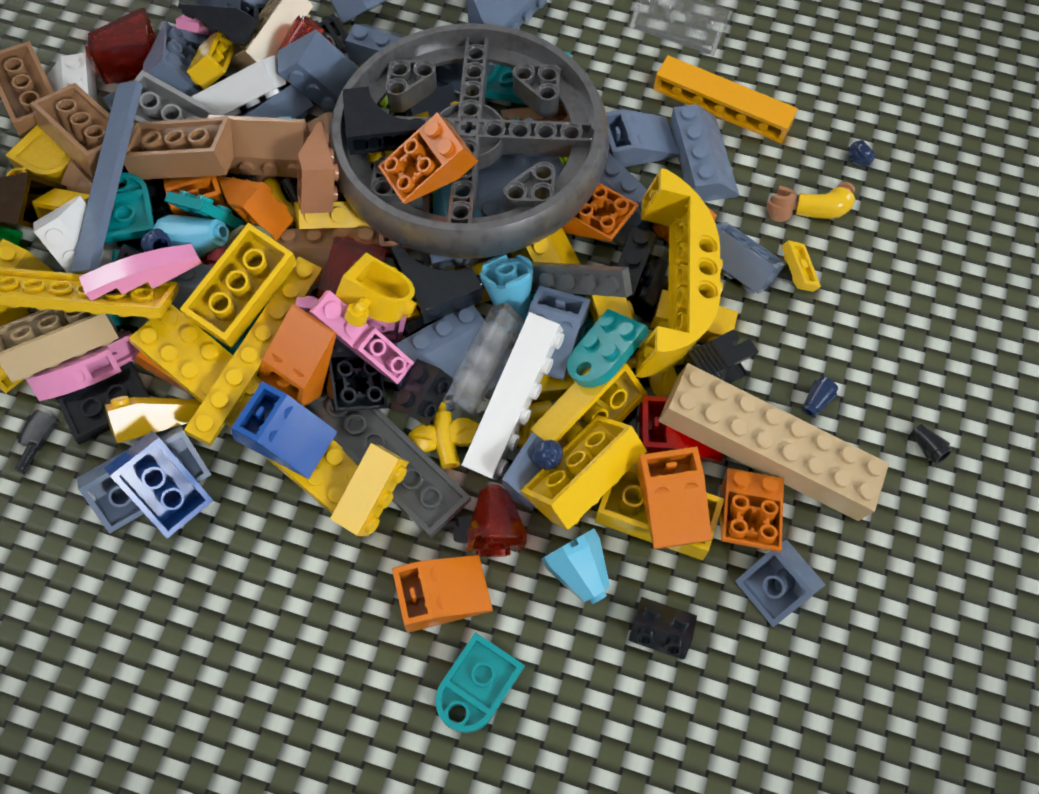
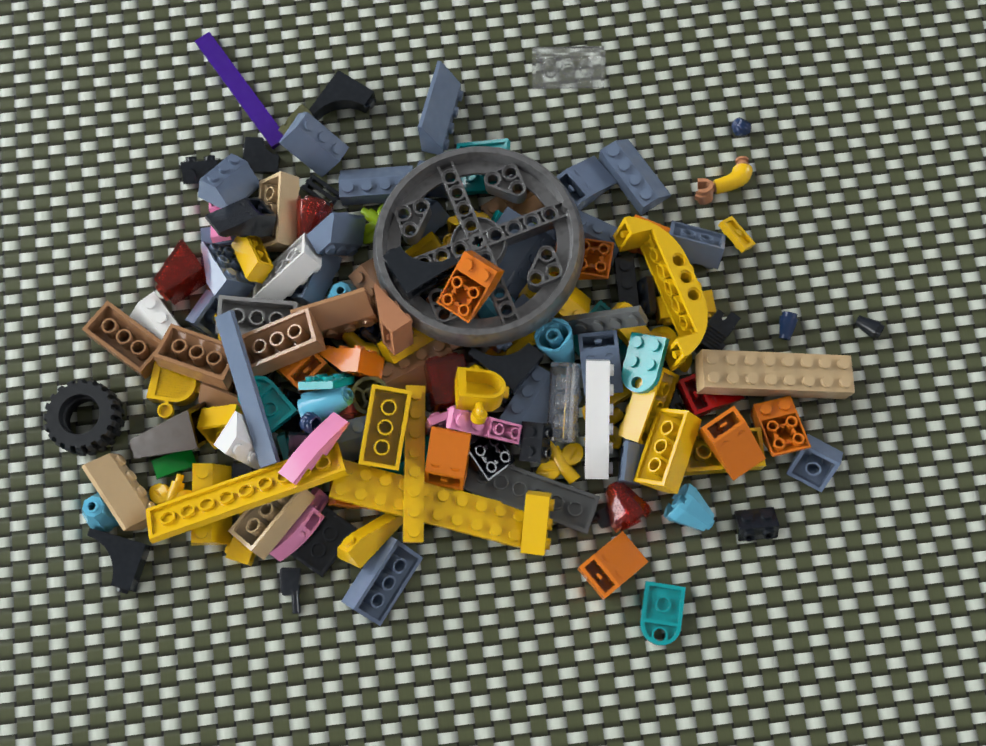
camera: 20 degrees left, 10 degrees up
brick [105,431,214,539] -> none
slope [231,381,337,480] -> none
dark blue piece [532,440,563,470] -> none
light orange brick [653,55,798,144] -> none

